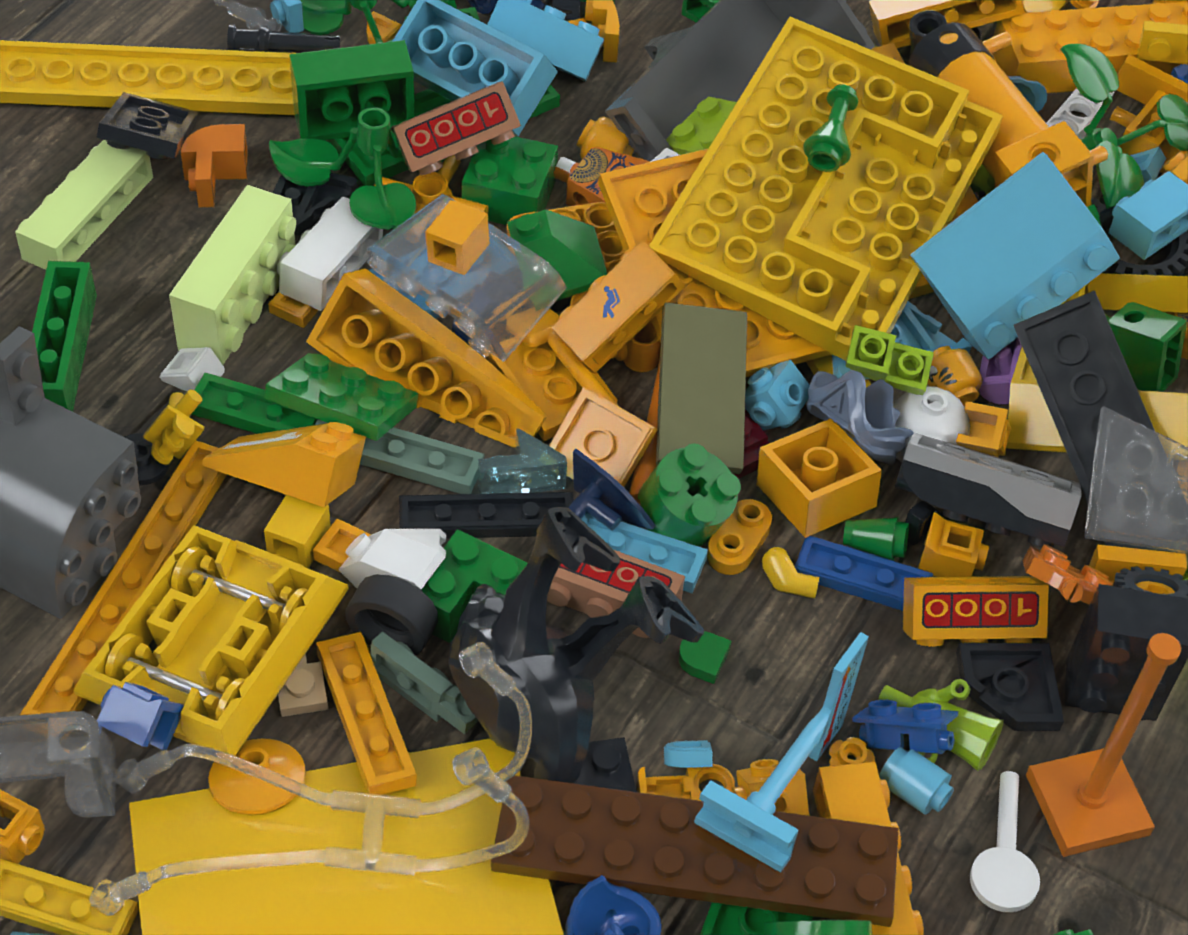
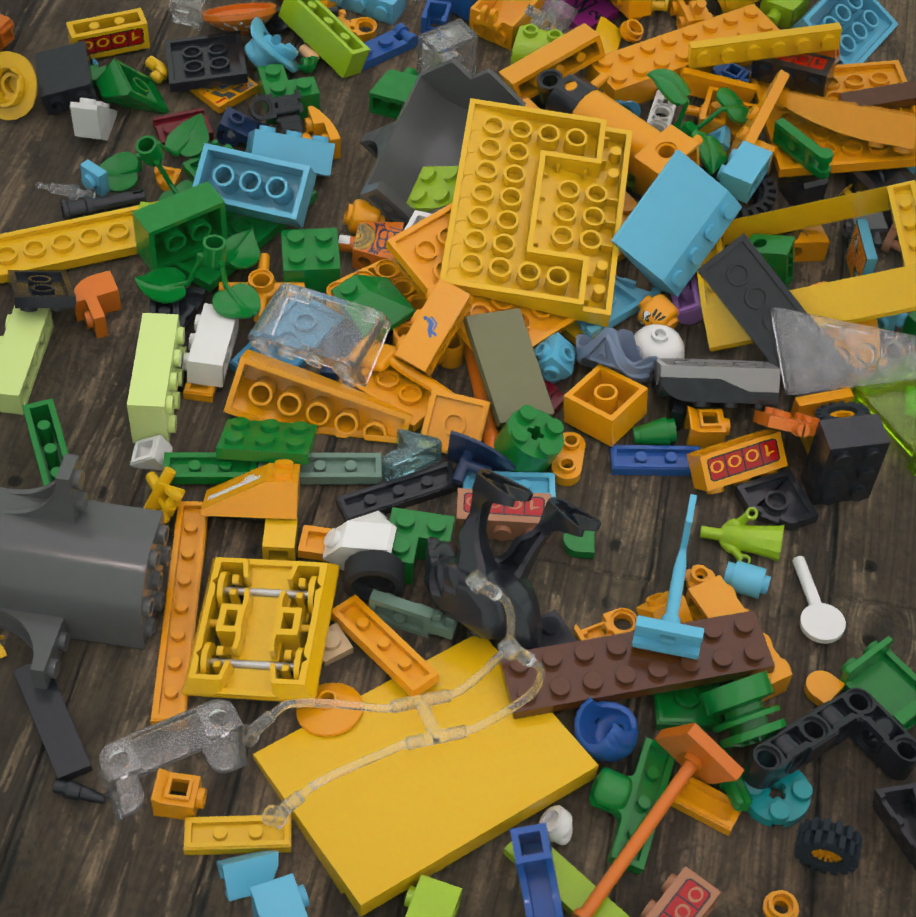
camera: 20 degrees left, 0 degrees up
window [96,682,184,750] -> none
brick [391,81,521,176] -> none
light orange brick [425,200,490,275] -> none
medium azure tile [664,740,713,768] -> none
yellow arm [762,547,819,599] -> none
green piece [803,84,859,172] -> none
lime slope [845,325,934,395] -> none
blue hinge [852,700,958,754] -> none
light orange window [956,401,1011,458] -> none
orange tile [1026,633,1181,857] -> none

